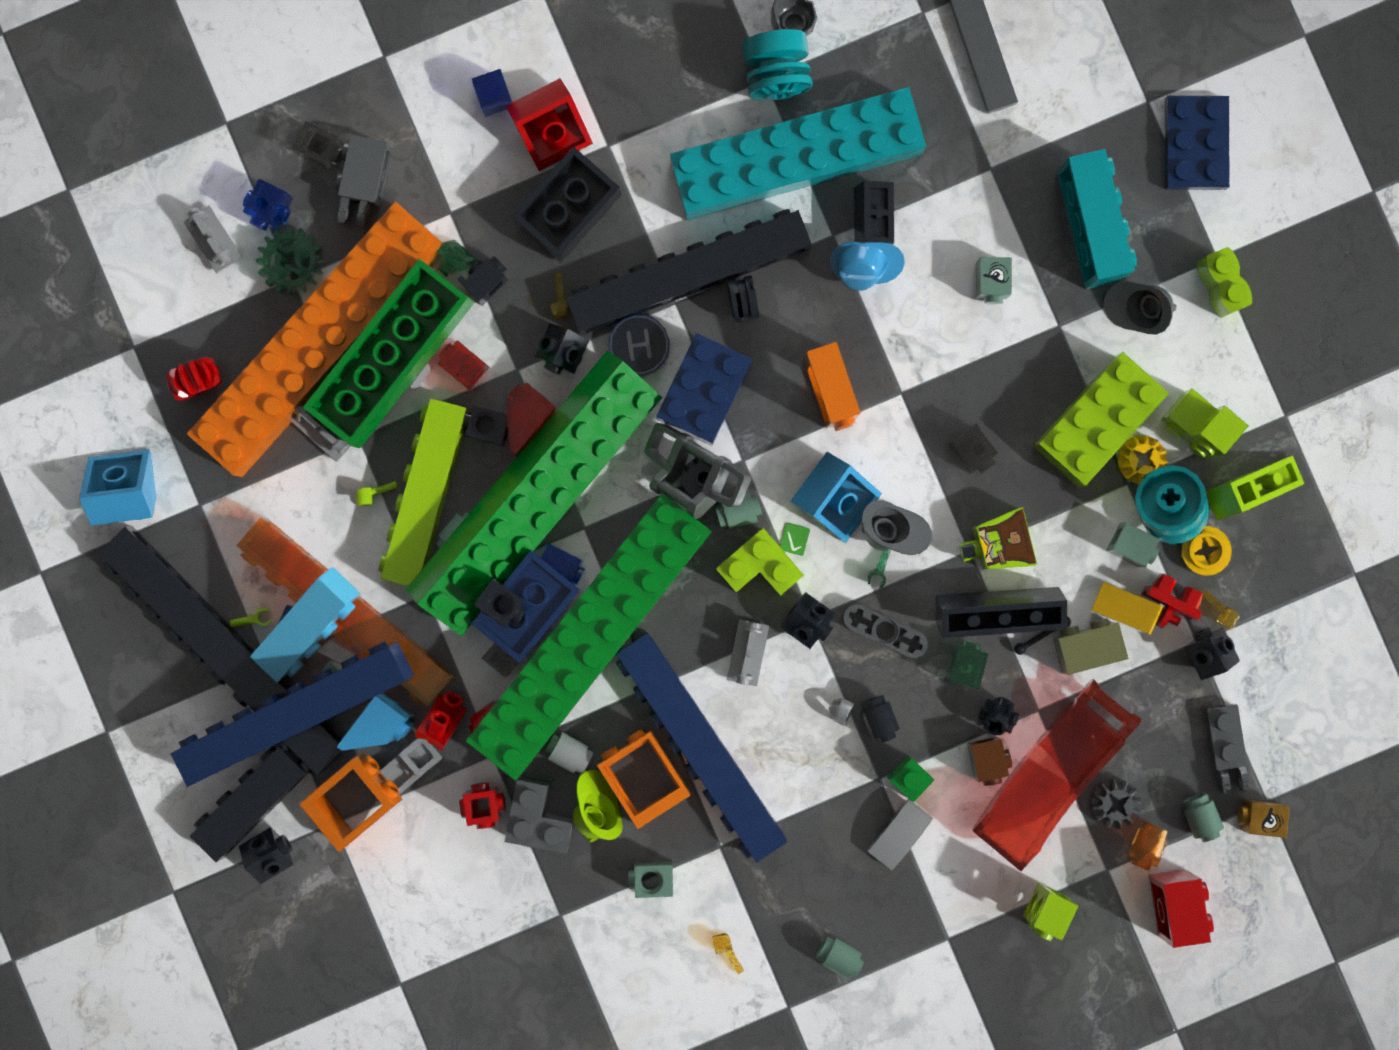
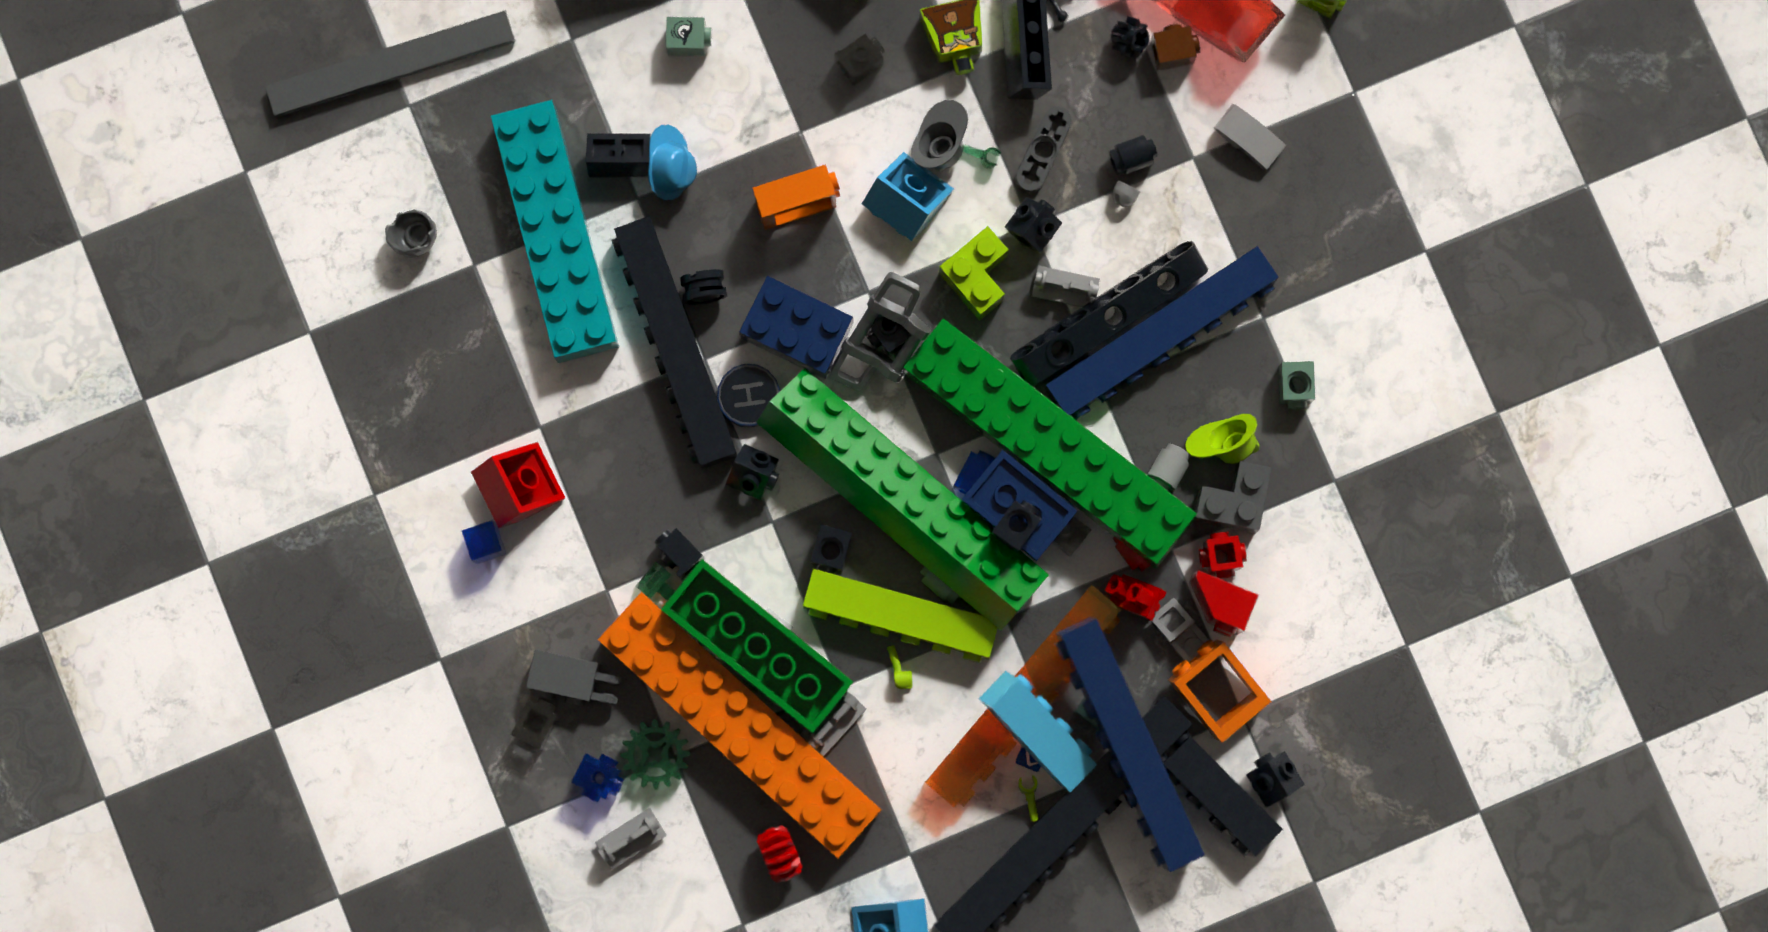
camera: 90 degrees left, 5 degrees down
dark azure slope [337,692,415,751] -> none
clear red brick [438,340,489,391] -> none
clear red slope [506,382,557,456] -> none
black brick [511,146,622,263] -> none
clear yellow hand [549,274,570,319] -> none
orange window [597,729,691,829] -> none
clear yellow hand [712,933,744,974] -> none
sand green brick [715,492,762,530] -> none
teal wheel [742,29,813,100] -> none
bright green sticker [780,523,810,556] -> none
sand green brick [815,936,864,980] -> none
green brick [887,755,934,802] -> none
clear green brick [945,641,989,690] -> none
none -> black beam [1010,241,1208,386]
none -> red slope [1189,570,1259,638]

